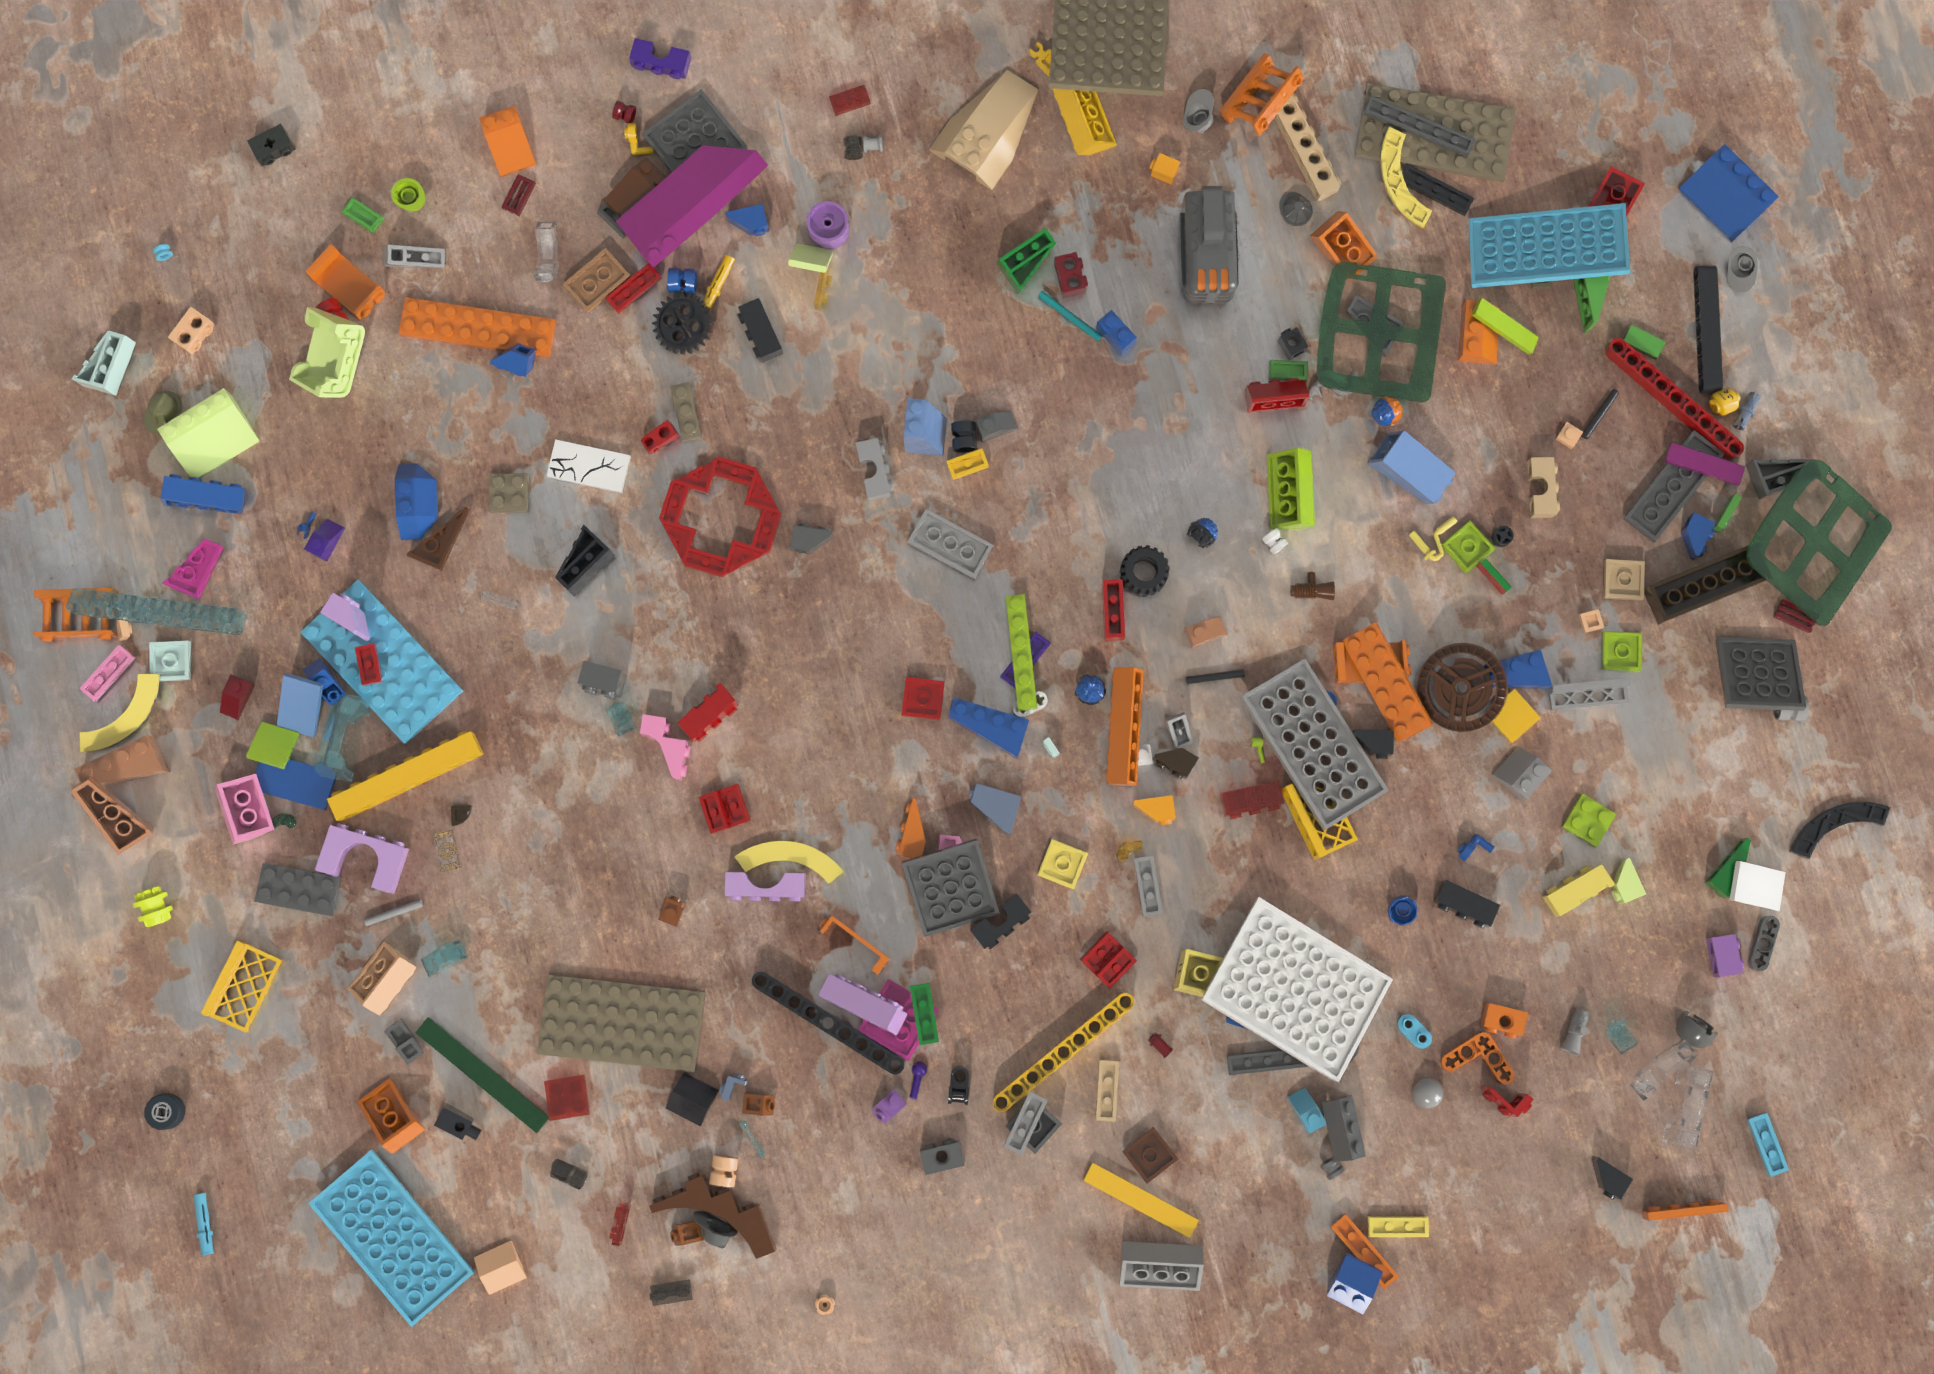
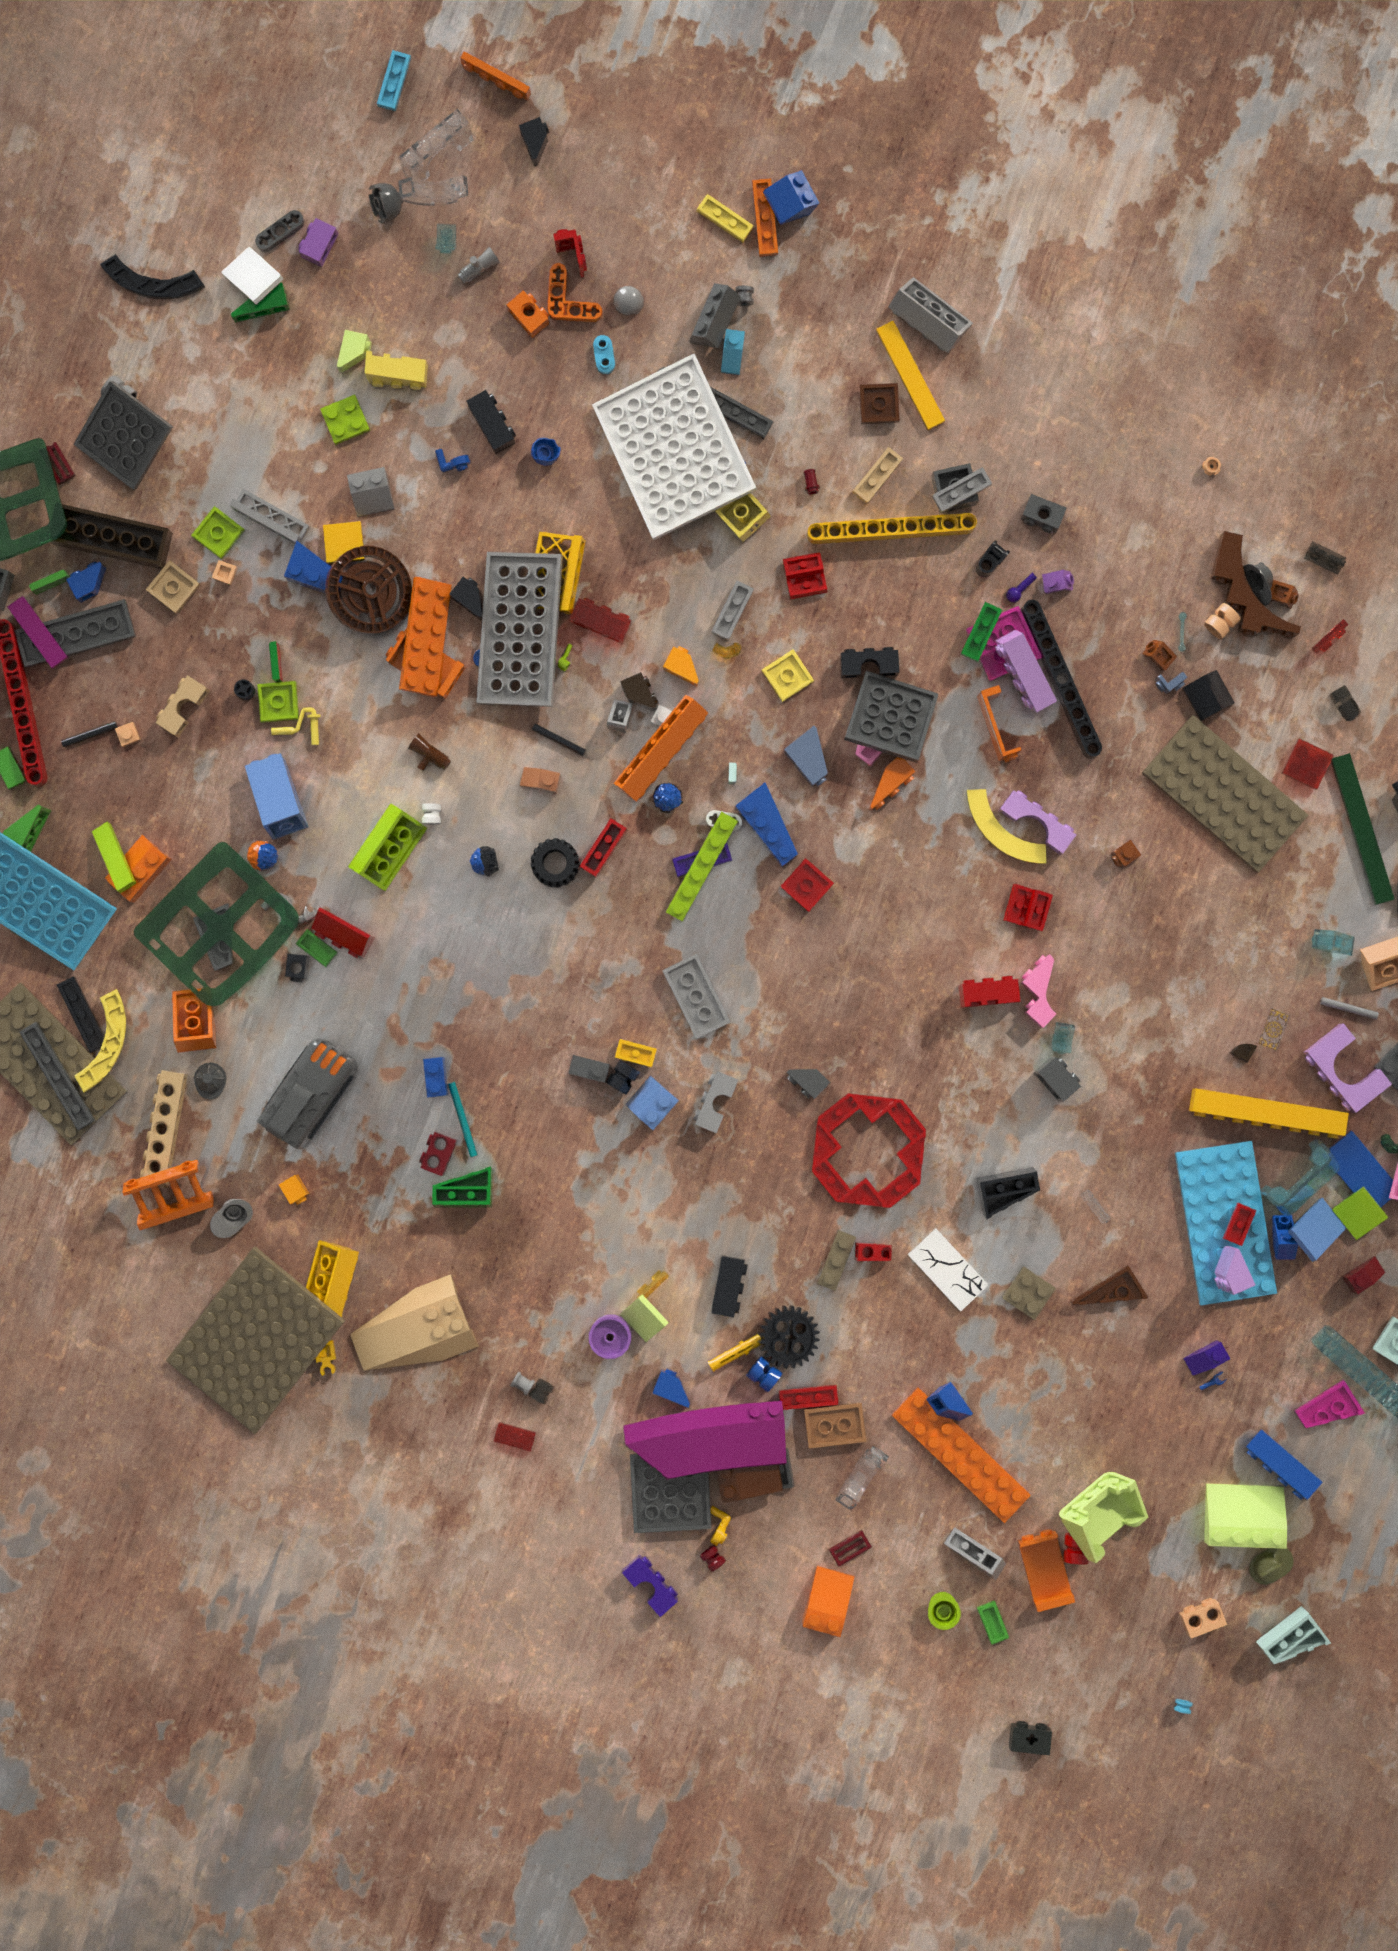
camera: 140 degrees left, 5 degrees up
blue wedge [395,463,438,541] -> none

